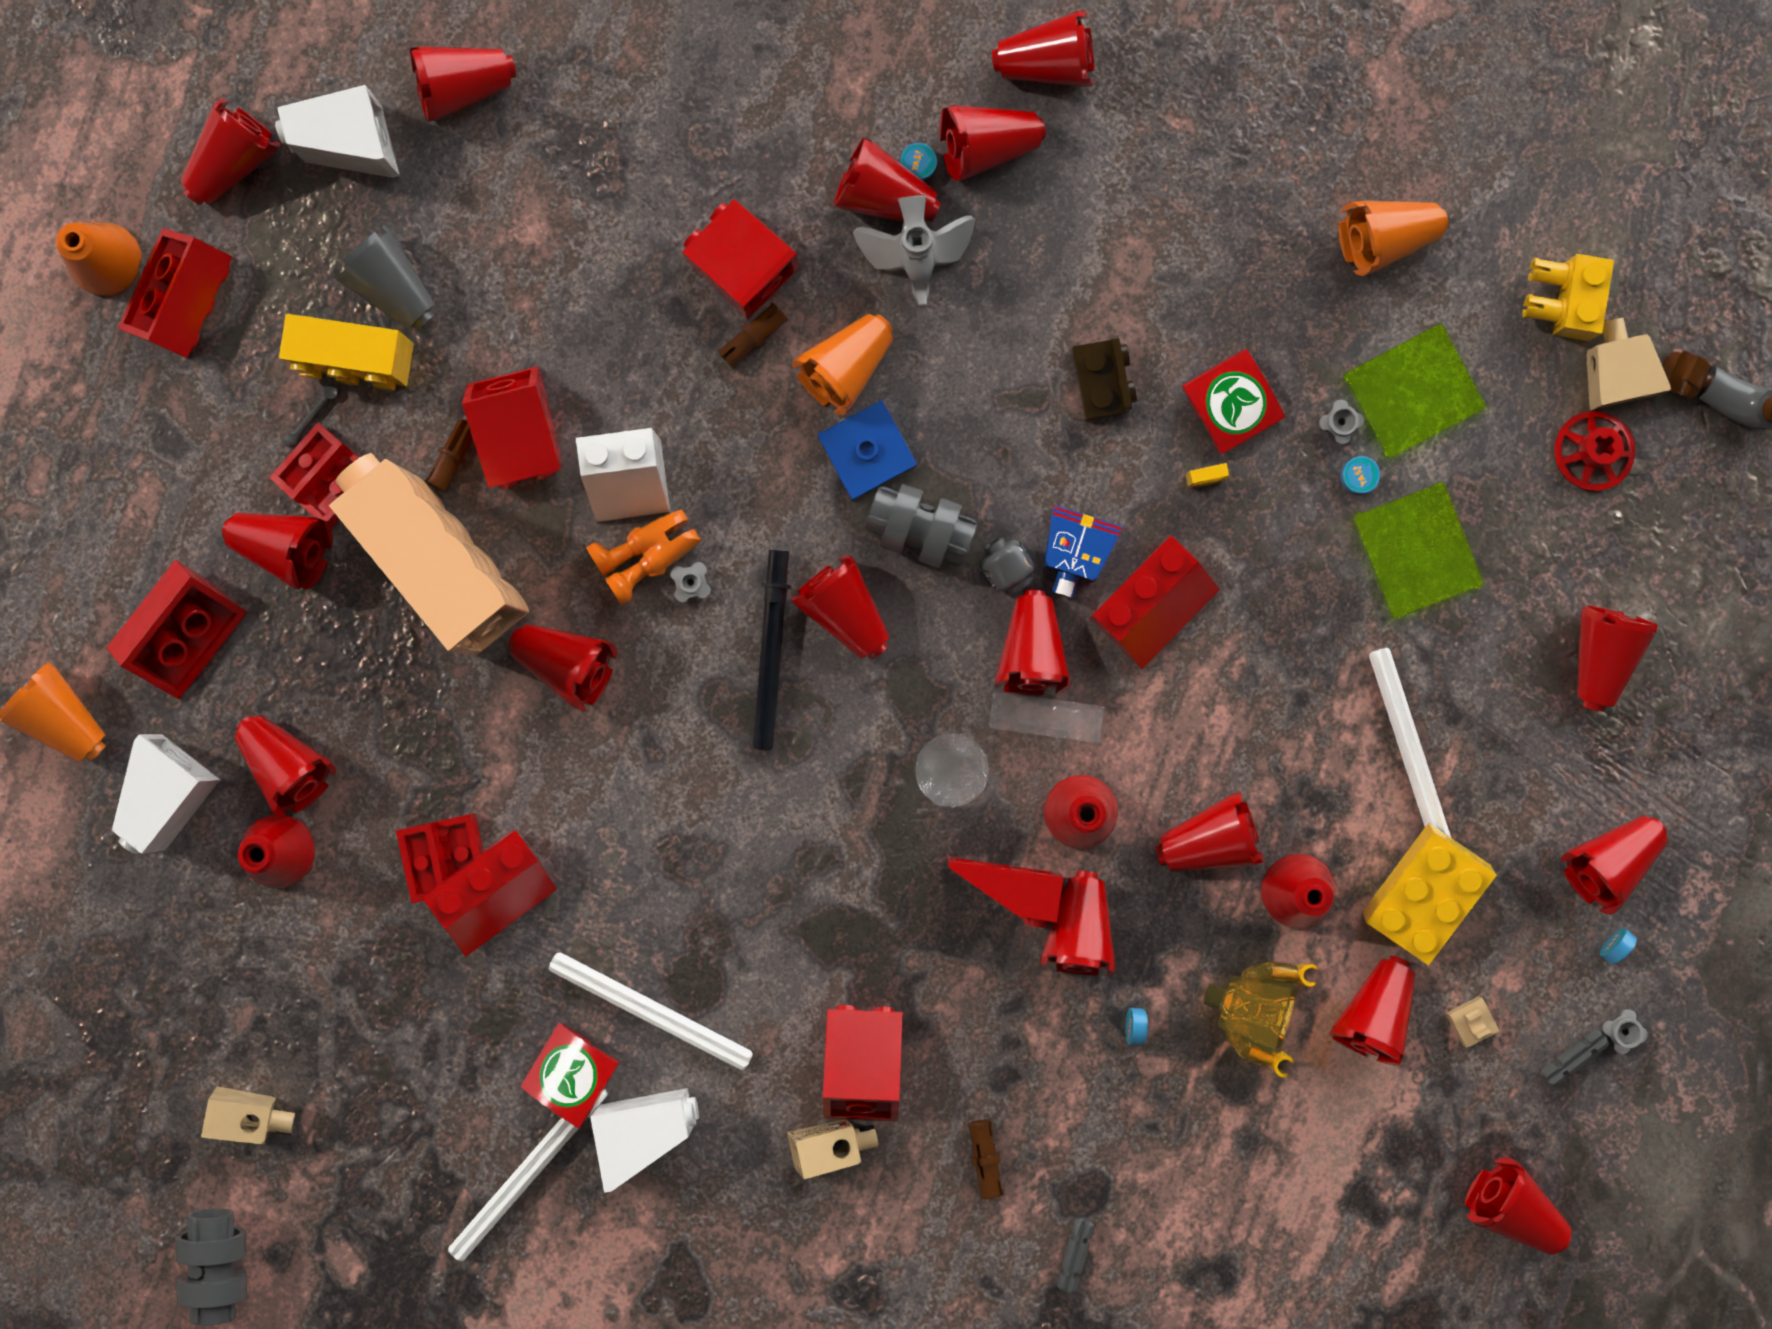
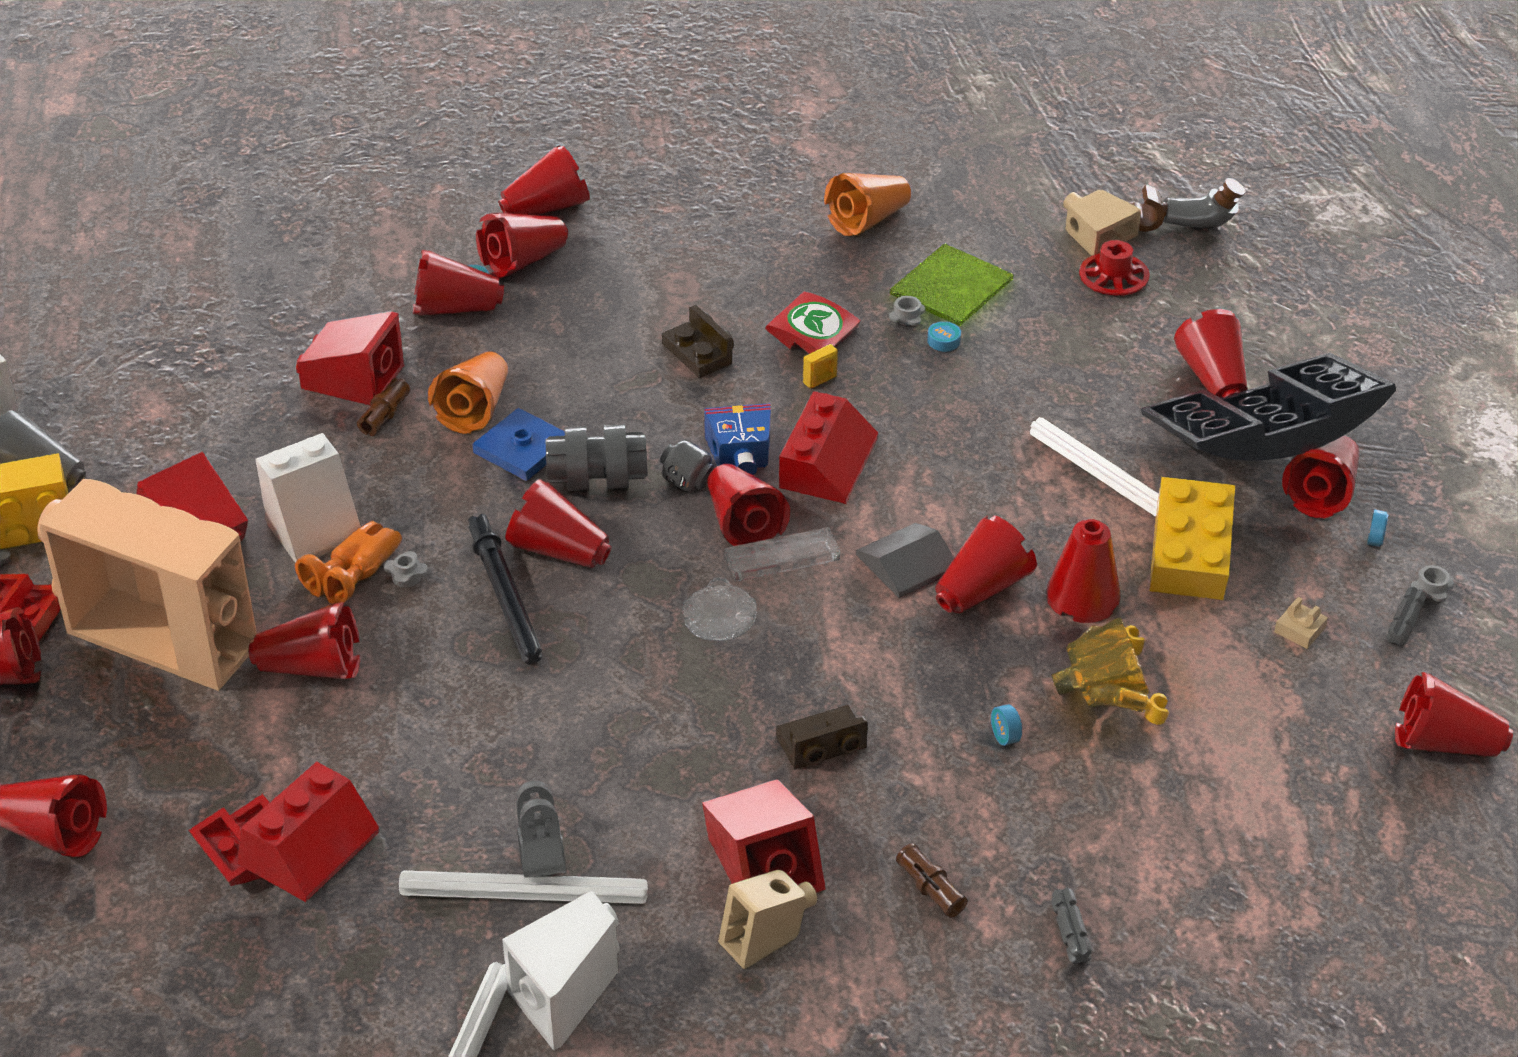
camera: 30 degrees left, 45 degrees down
red cone [238,814,315,888] -> none
red cone [409,46,516,122] -> none
slope [520,1022,620,1129] -> none
light grey animal [853,195,975,308] -> none
red slope [947,856,1063,928] -> none
red cone [1040,871,1116,976] -> none
red cone [1043,775,1118,849] -> none
red cone [1330,955,1416,1066] -> none
clear neon green piece [1353,481,1484,619] -> none
yellow brick [1522,254,1614,341] -> none
none -> dark grey piece [516,780,566,878]
none -> dark brown bracket [776,705,868,770]
none -> dark grey slope [856,523,954,598]
none -> black slope [1141,353,1396,461]

